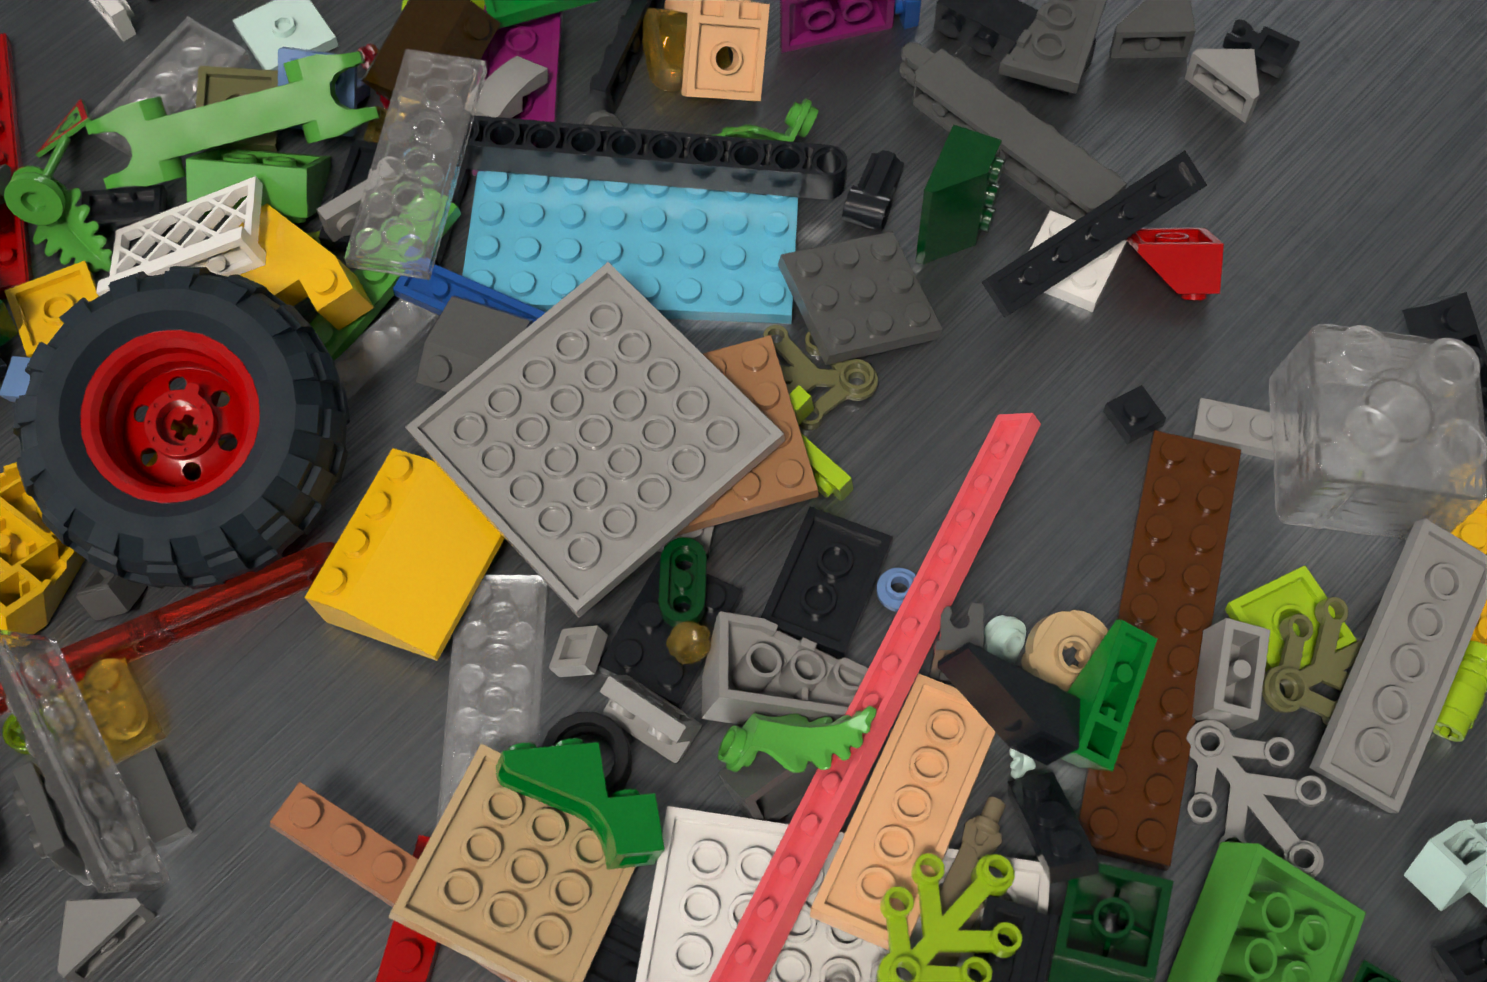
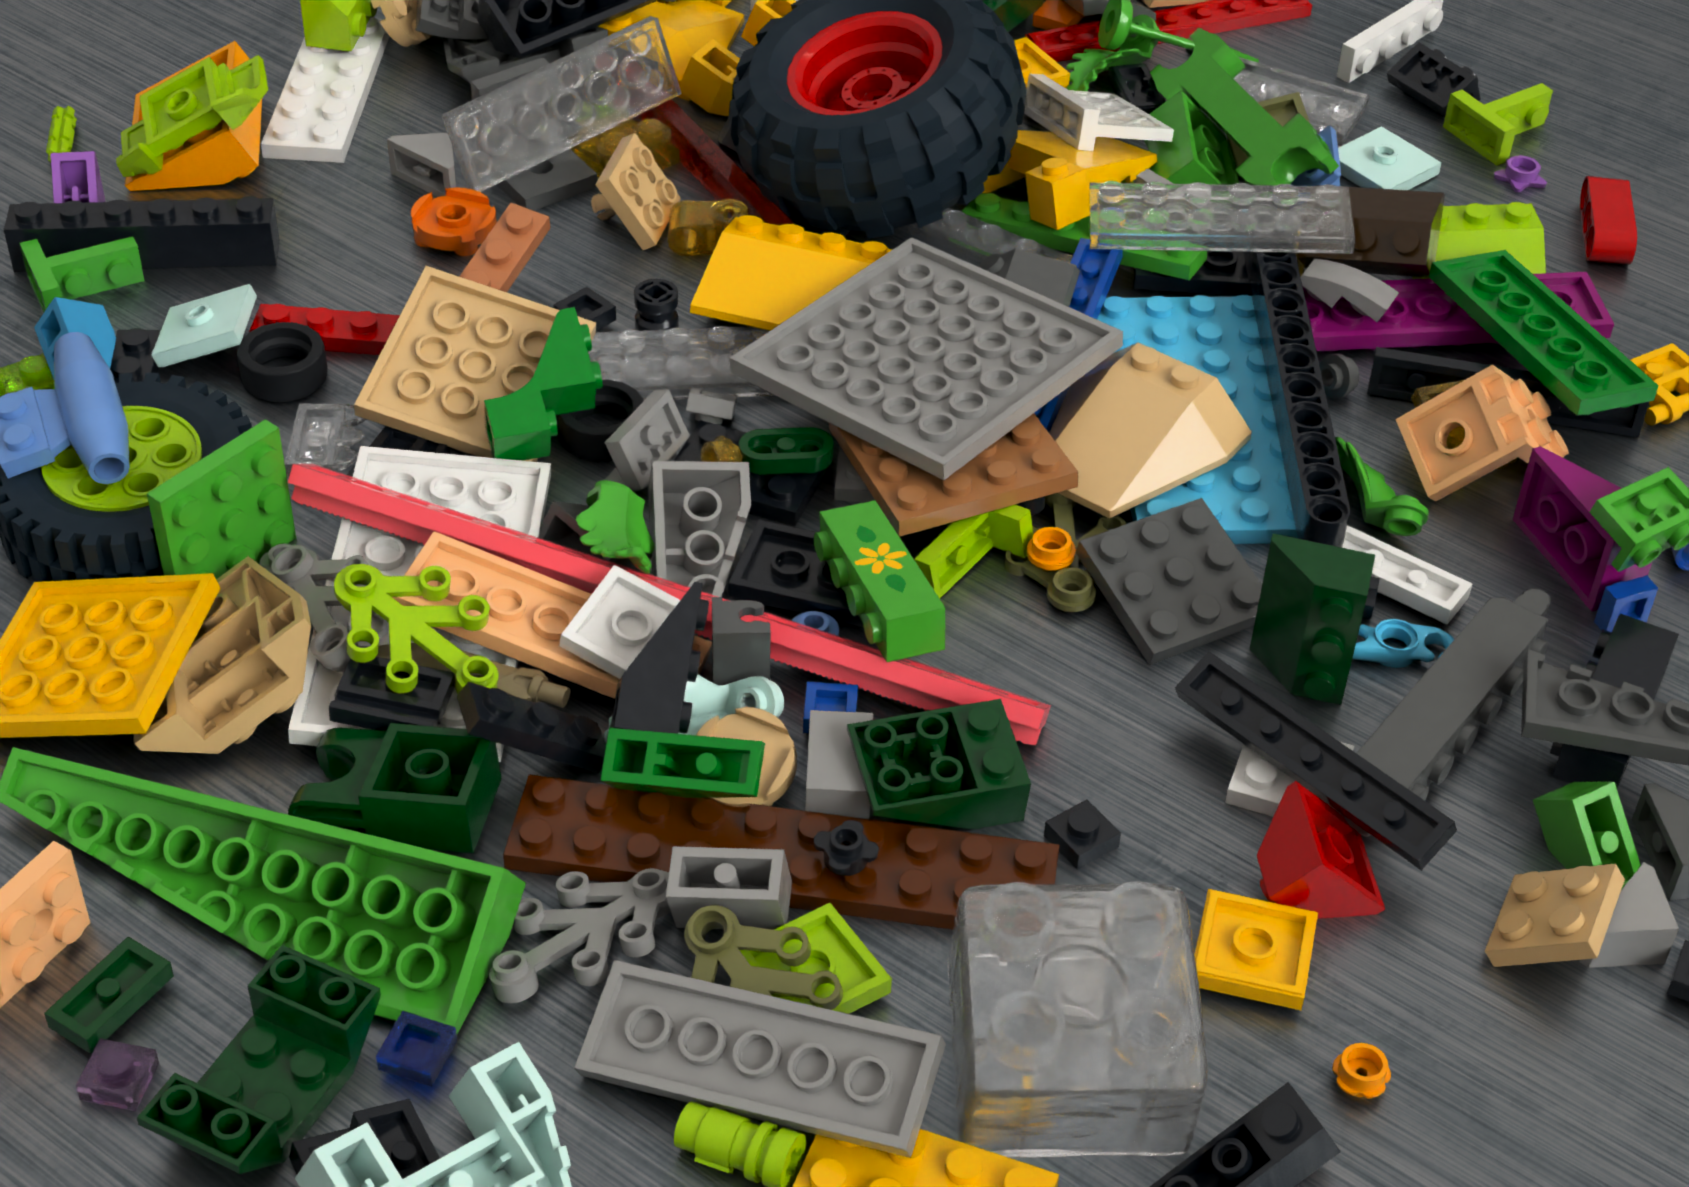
camera: 80 degrees right, 20 degrees down
none -> clear blue plate [376,1011,457,1087]
none -> orange plate [411,187,497,256]
none -> black plate [553,287,616,331]
none -> white plate [559,565,680,679]
none -> tan plate [591,133,681,250]
none -> black wheel [634,278,679,341]
none -> clear yellow piece [667,199,748,256]
none -> blue plate [803,682,858,733]
none -> light grey brick [805,710,873,819]
none -> bright green brick [814,500,945,662]
none -> black plate [814,820,879,876]
none -> dark green slope [847,699,1031,830]
none -> light orange plate [1027,527,1076,571]
none -> tan wedge [1049,342,1252,519]
none -> yellow plate [1188,889,1318,1011]
none -> light orange plate [1332,1043,1391,1099]
none -> white plate [1342,525,1473,625]
none -> medium azure piece [1352,619,1454,668]
none -> tan plate [1485,863,1625,967]
none -> bright green slope [1533,782,1641,890]

